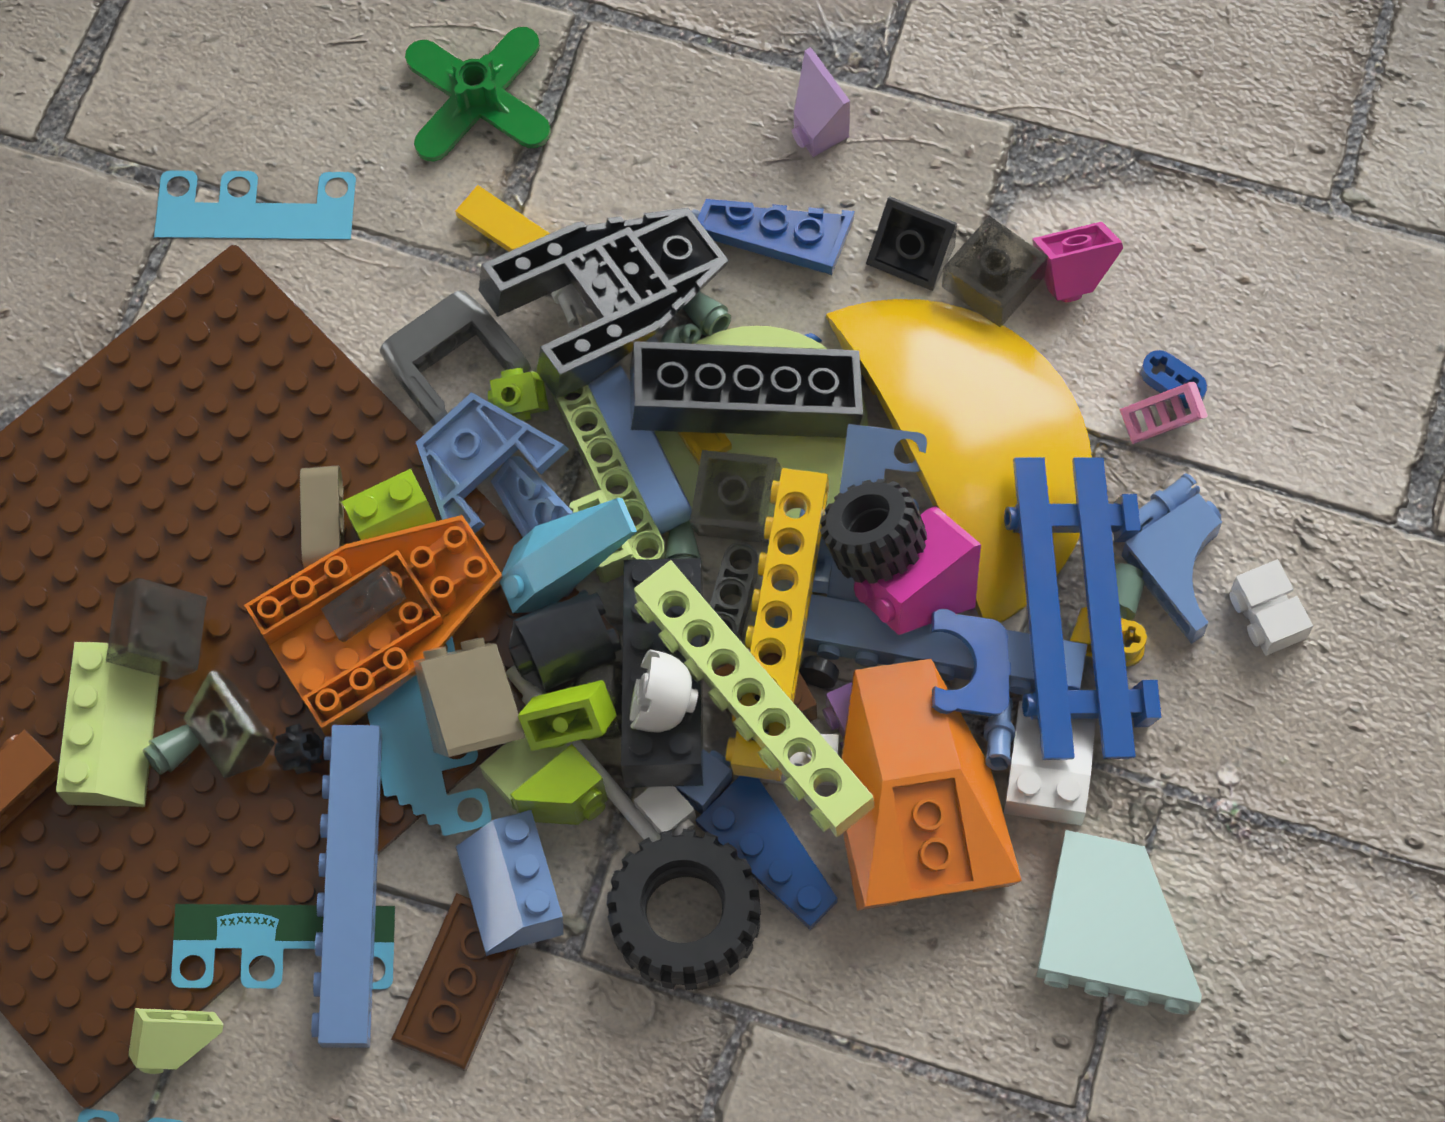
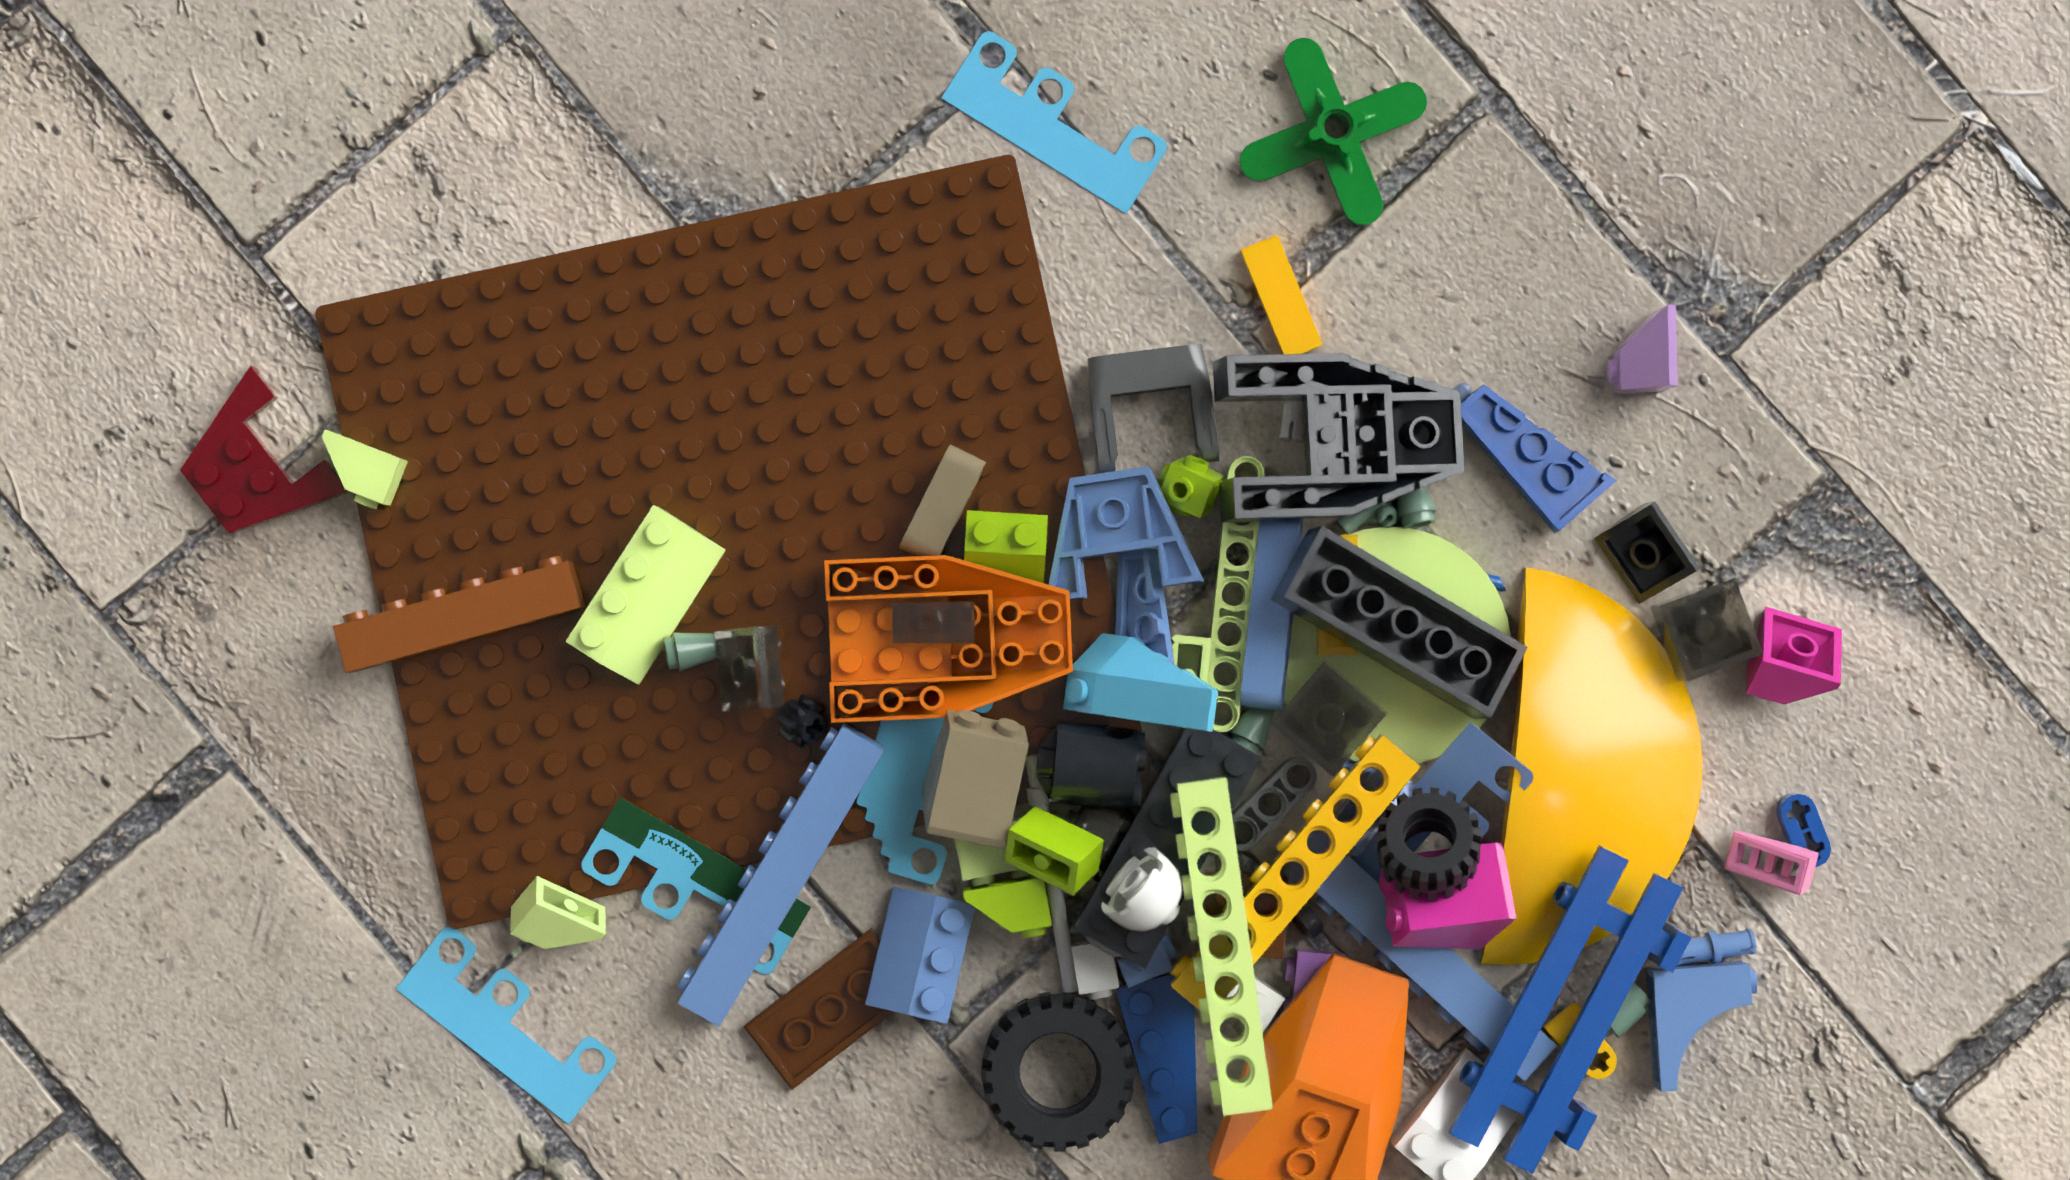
camera: 20 degrees right, 20 degrees up
clear smoke brick [106,577,207,680] -> none
piece [931,609,1011,716] -> none
medium blue pin [984,697,1015,770] -> none
white piece [1230,559,1313,656] -> none

